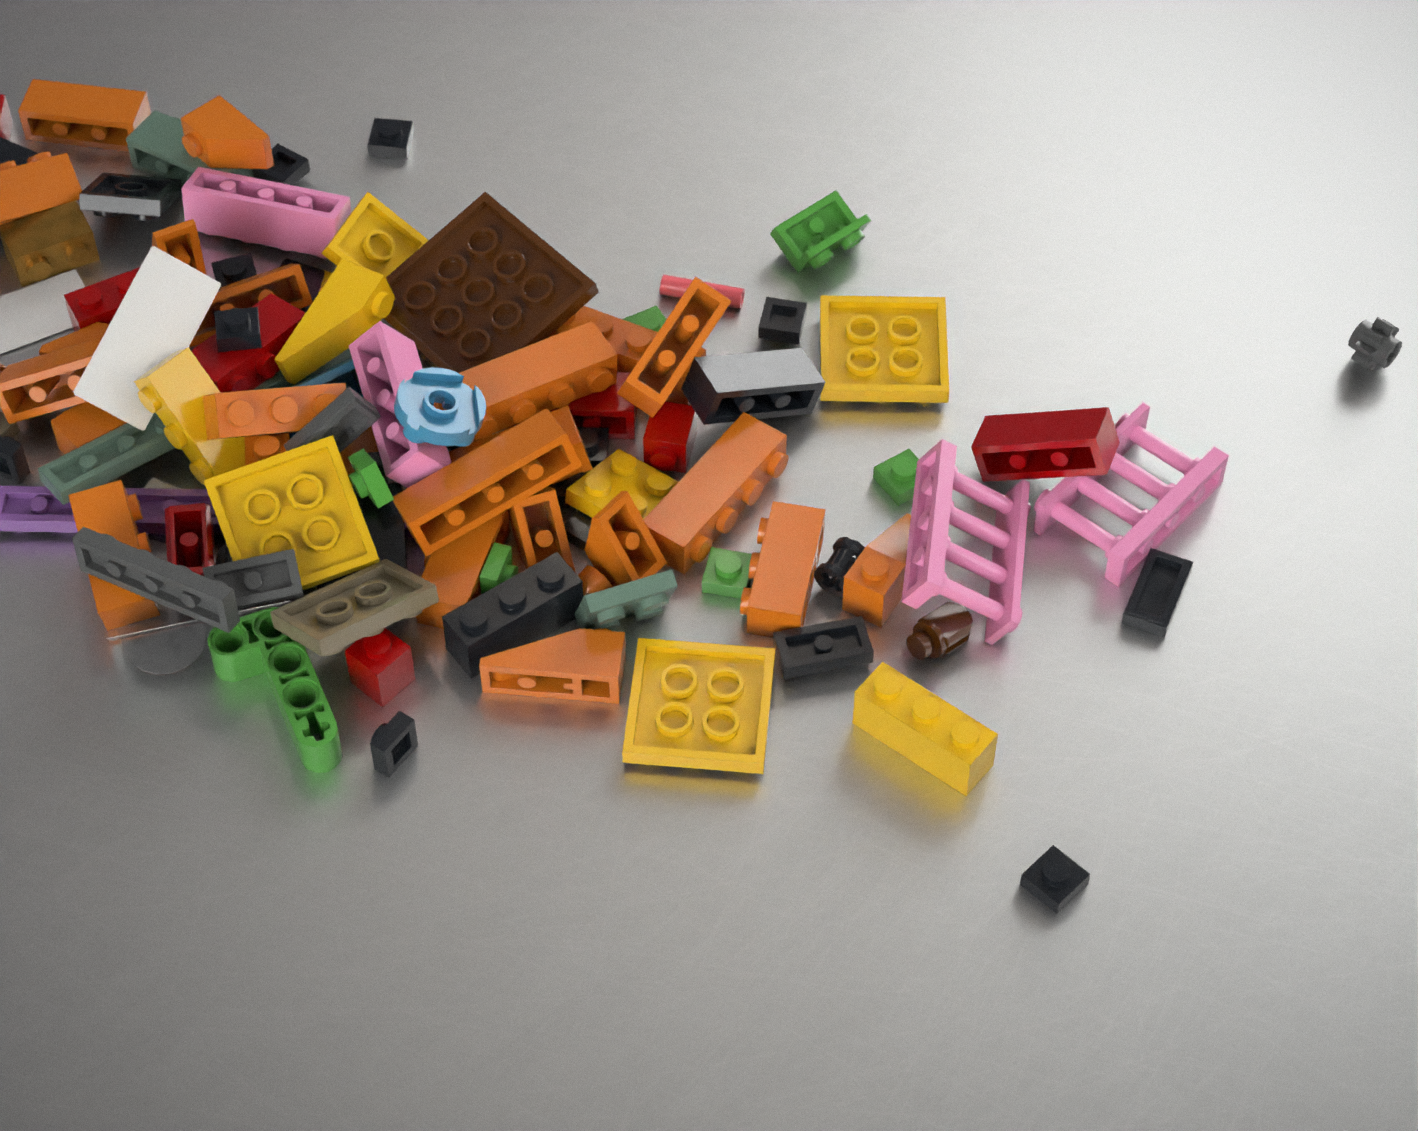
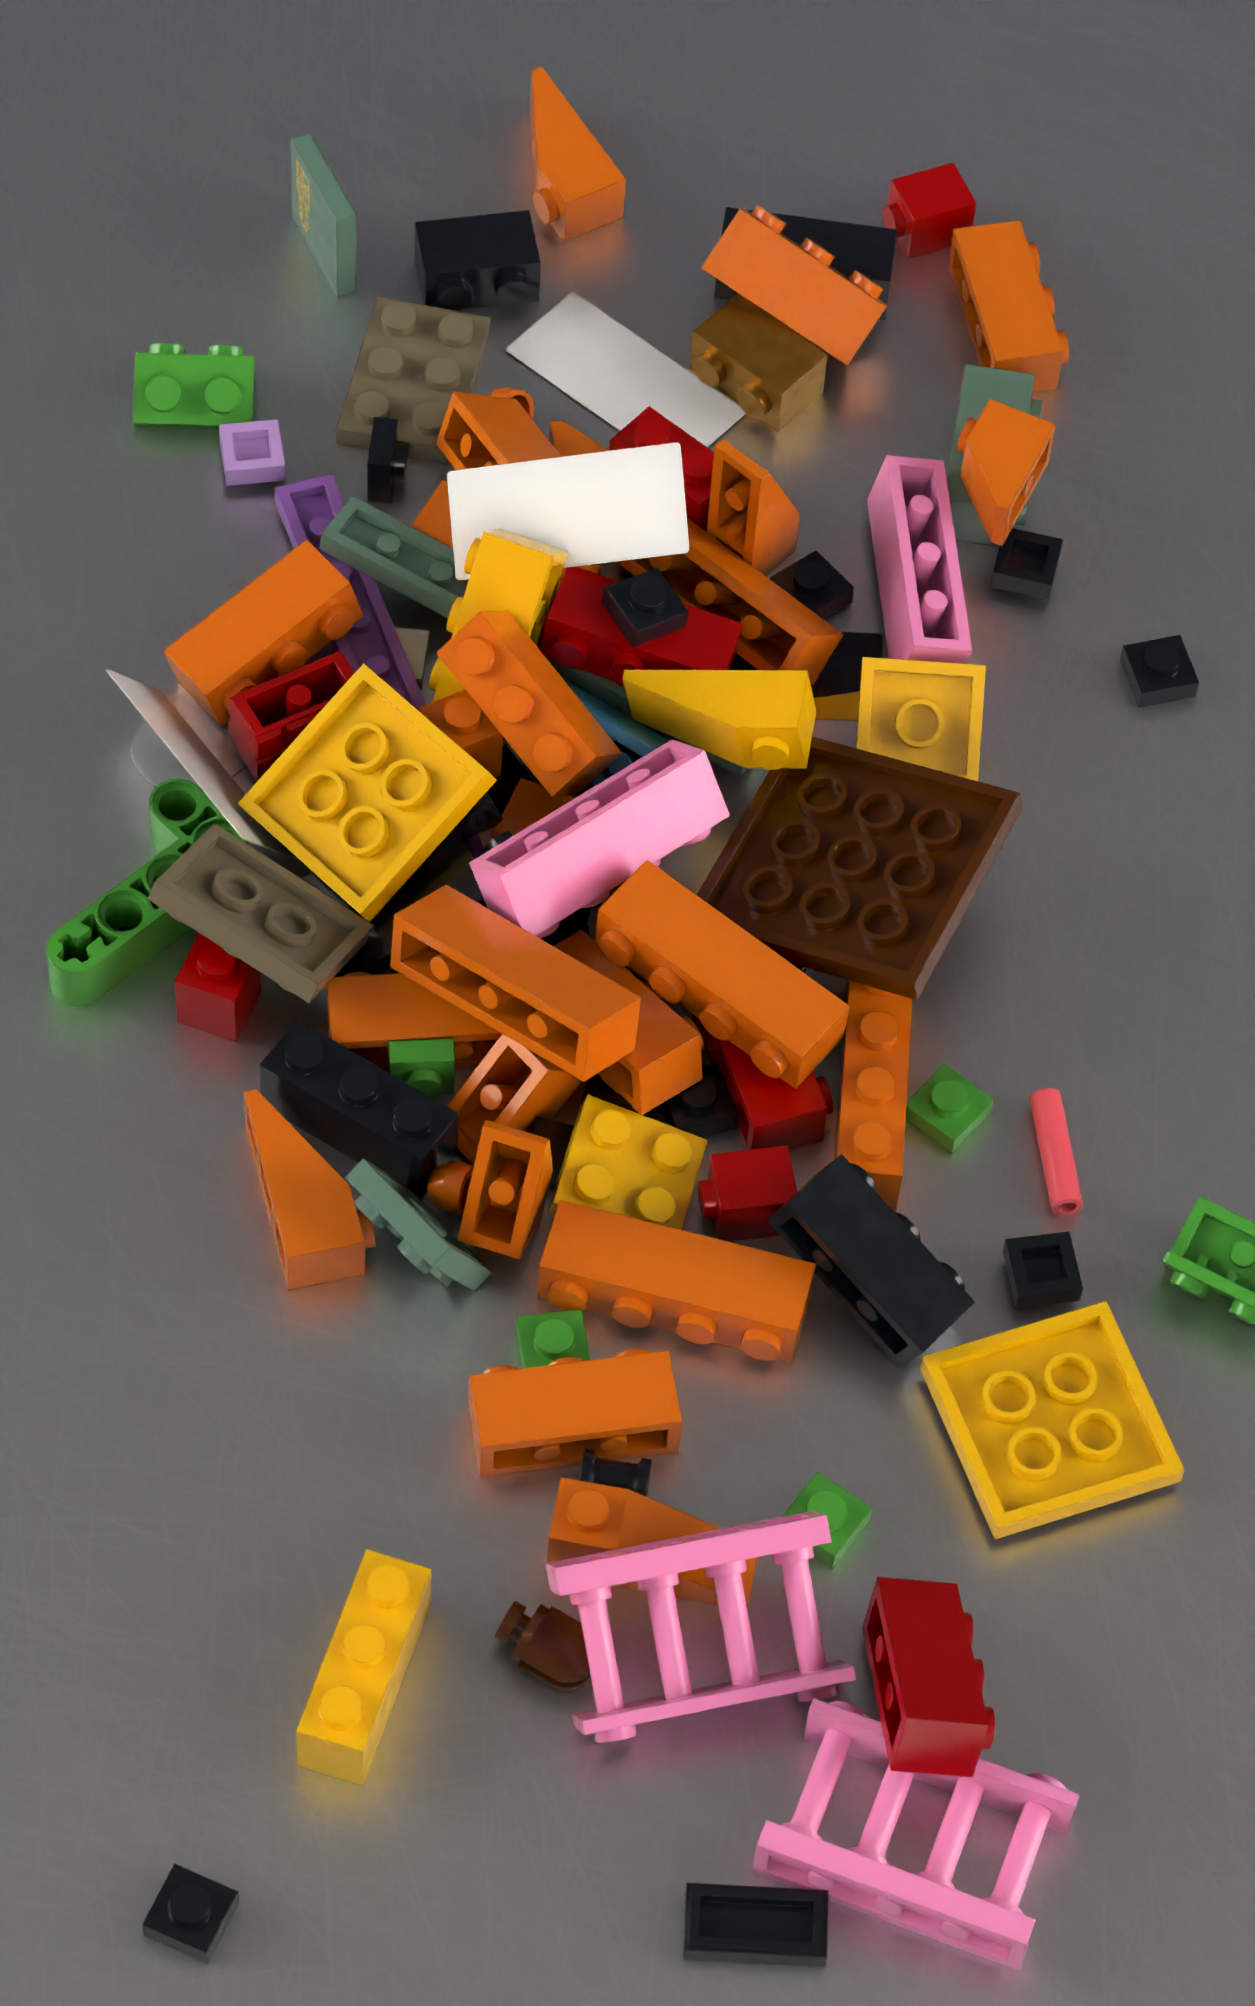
camera: 65 degrees right, 5 degrees up
dark grey plate [72,526,240,633] -> none
black plate [79,173,182,221] -> none
dark grey plate [202,549,304,610] -> none
dark grey plate [284,387,381,453] -> none
bright green plate [348,449,394,508] -> none
black plate [370,710,418,778] -> none
dark azure plate [394,367,486,447] -> none
orange brick [617,276,732,418] -> none
yellow plate [622,638,775,774] -> none
black plate [773,616,874,679] -> none

